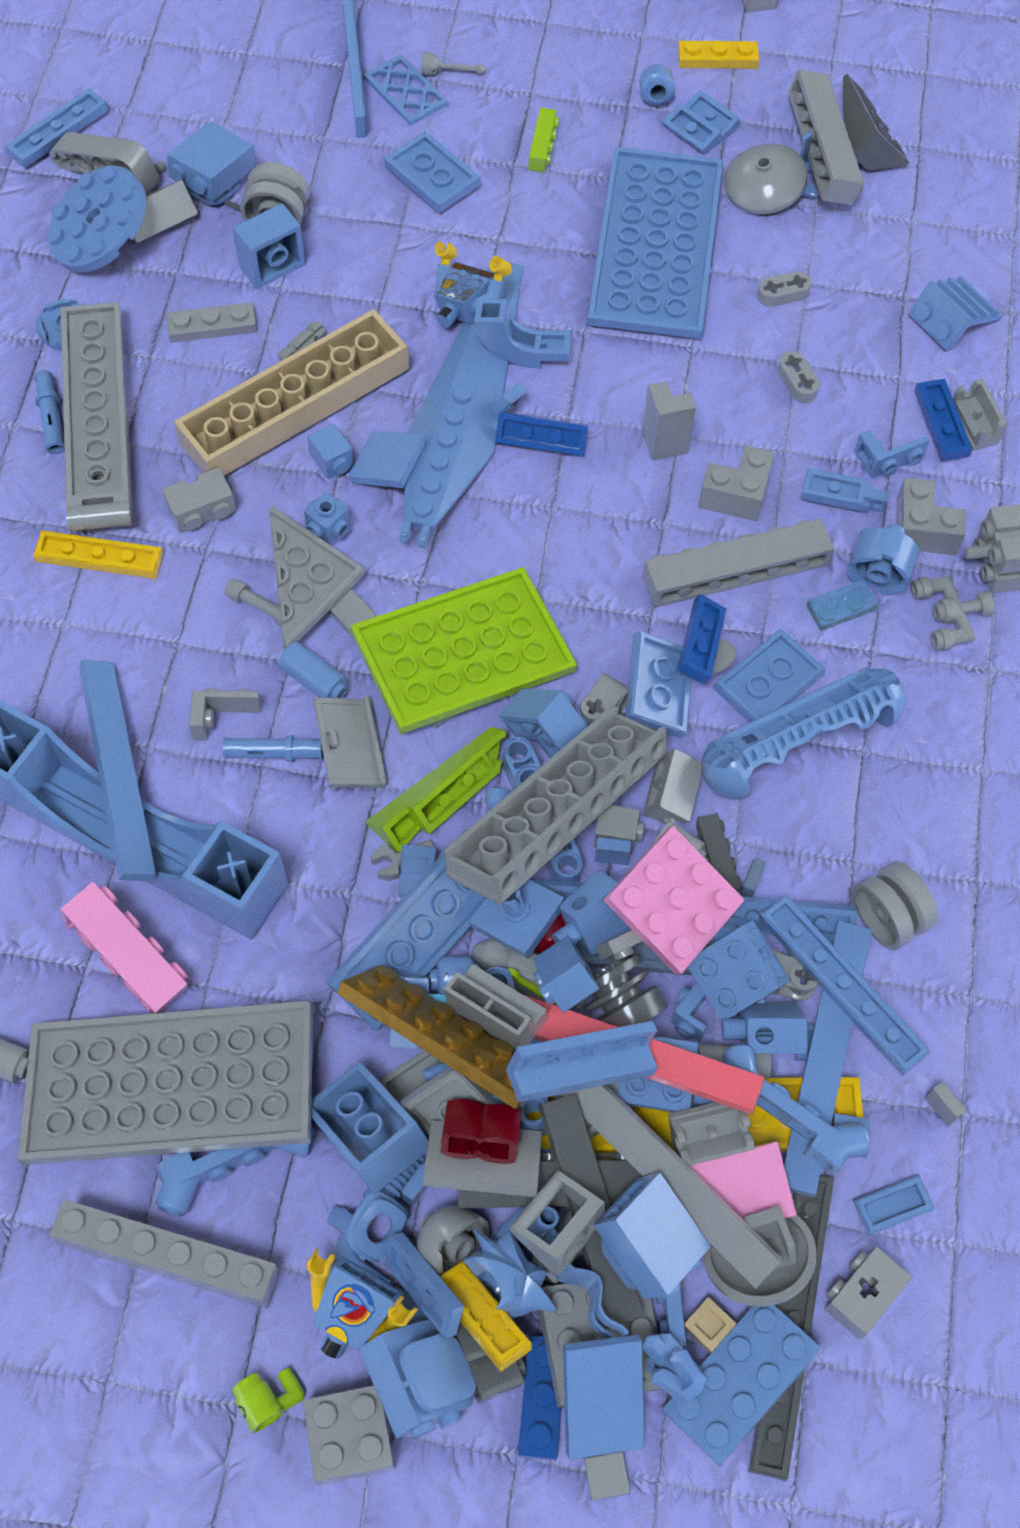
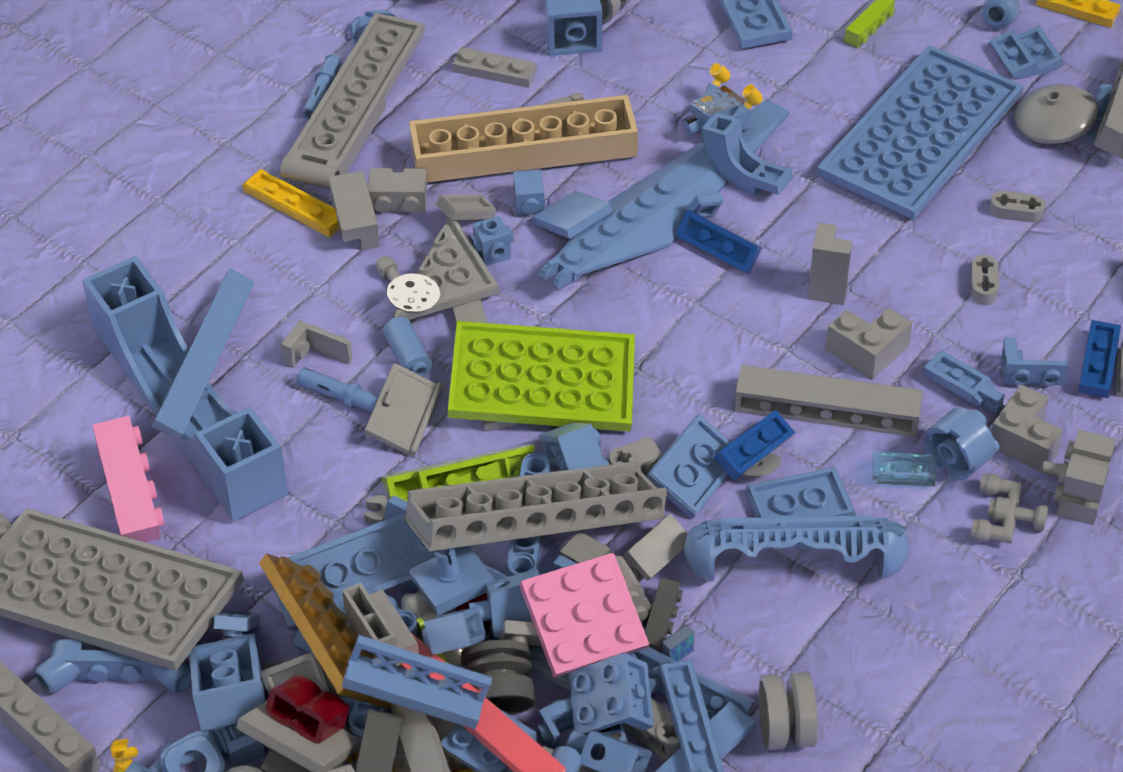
camera: 30 degrees right, 15 degrees down
none -> medium blue plate [214,611,260,636]
none -> light grey piece [328,171,379,250]
none -> white sticker [387,274,440,312]
none -> light grey tile [436,195,497,220]

